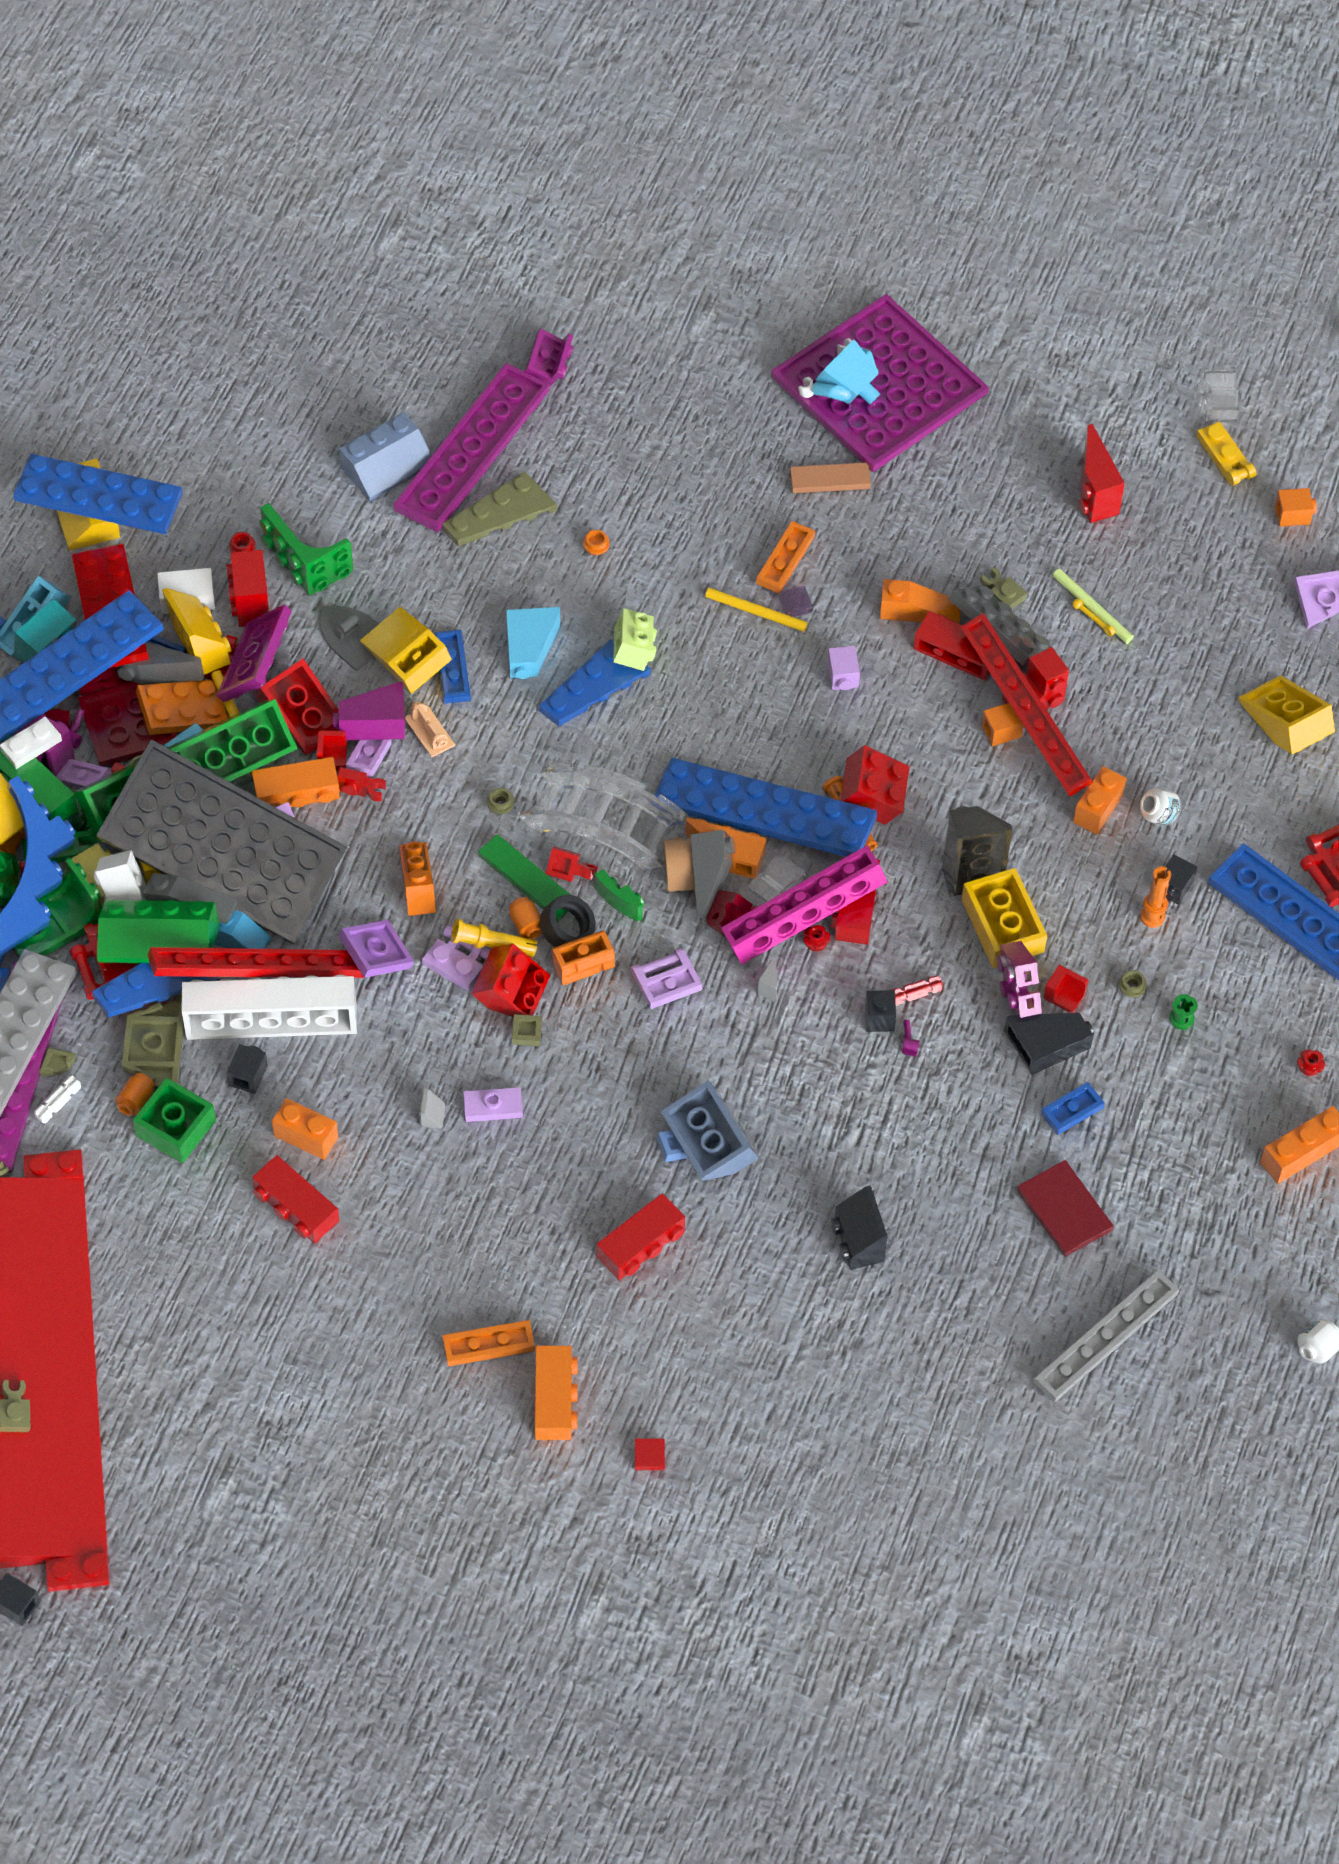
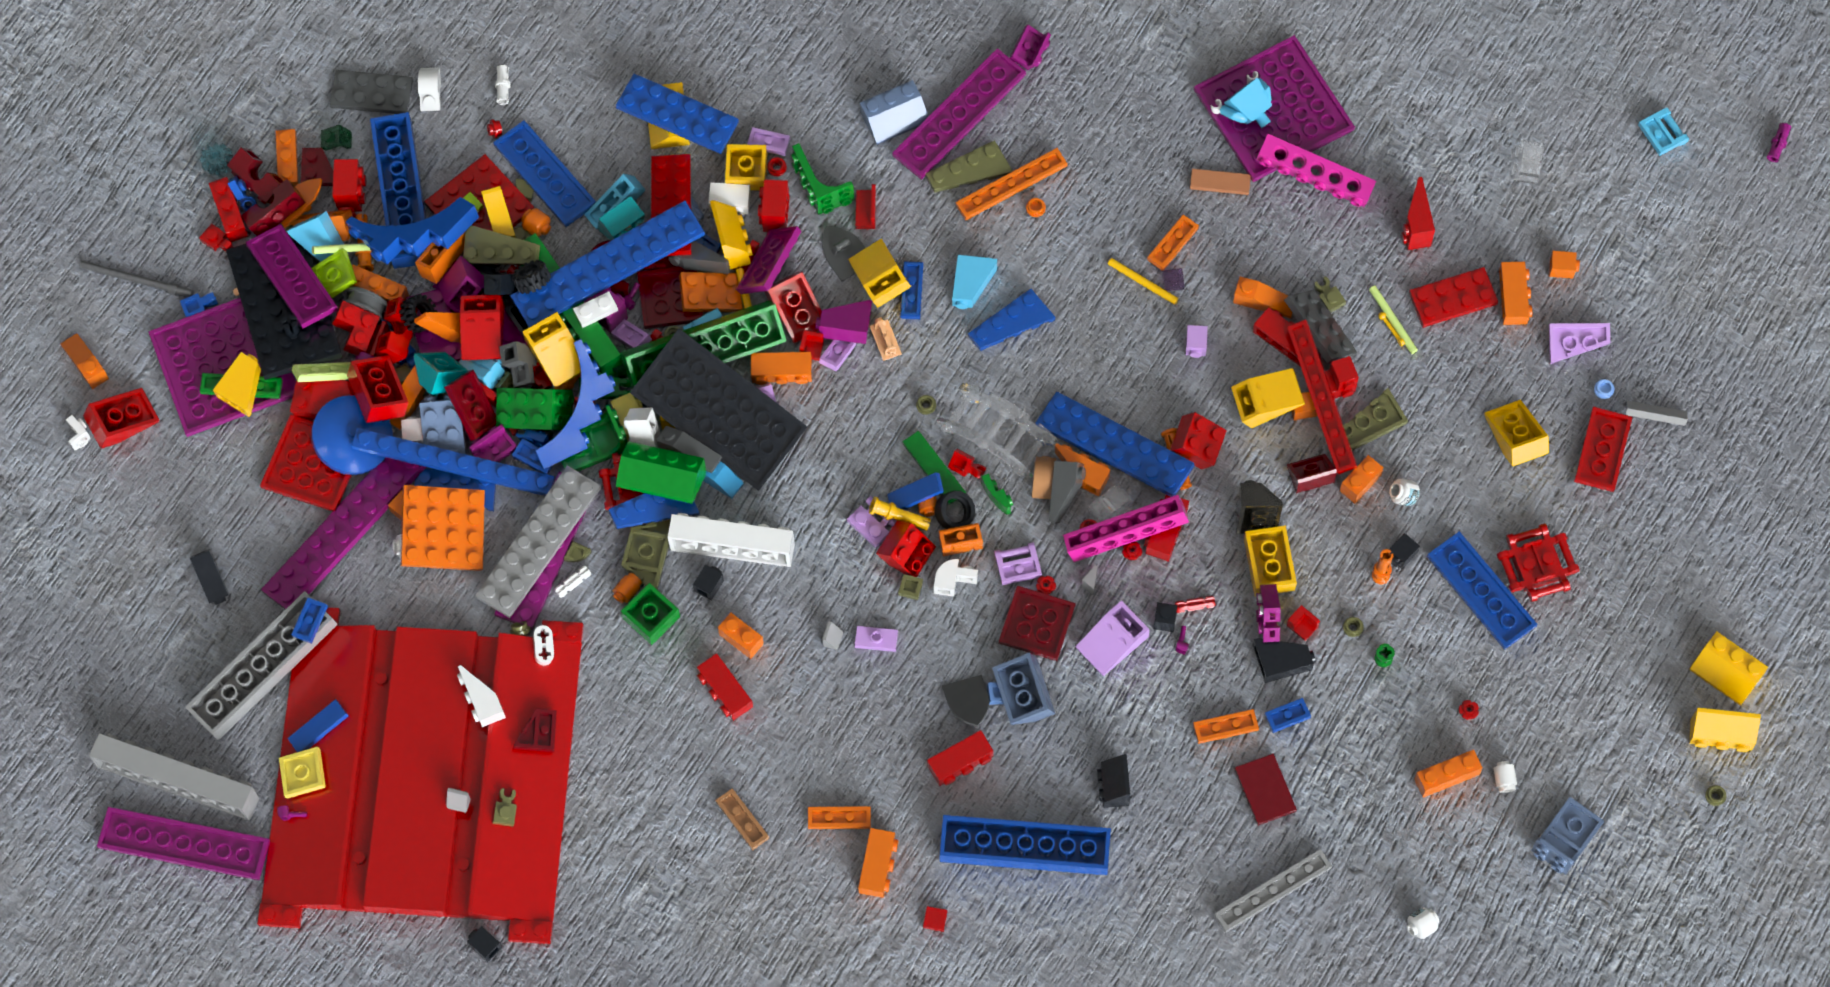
camera: 15 degrees right, 10 degrees up
red plate [147,947,364,978] -> none
red plate [337,767,386,802] -> none
medium lavender plate [338,920,414,978] -> none
orange slope [399,841,436,916] -> none
yellowish green brick [613,608,657,671] -> none
dark red leg [707,890,753,937] -> none
yellow plate [1196,421,1256,486] -> none
none -> dark red wing [513,709,557,752]
none -> white beam [533,625,554,666]
none -> medium nougat plate [715,788,769,851]
none -> yellow brick [725,144,767,191]
none -> lavender plate [747,127,790,156]
none -> red panel [855,184,876,229]
none -> blue tile [887,472,944,510]
none -> white brick [934,559,978,597]
none -> blue brick [940,815,1111,875]
none -> dark grey shield [942,675,989,727]
none -> orange plate [956,148,1067,221]
none -> dark red plate [998,586,1076,661]
none -> red plate [1036,575,1056,595]
none -> lavender slope [1075,600,1150,676]
none -> orange plate [1193,709,1259,744]
none -> yellow slope [1231,368,1305,428]
none -> dark pink brick [1256,134,1376,207]
none -> dark red slope [1287,454,1337,493]
none -> olive wing [1343,388,1408,451]
none -> red plate [1409,267,1499,328]
none -> orange brick [1499,262,1532,325]

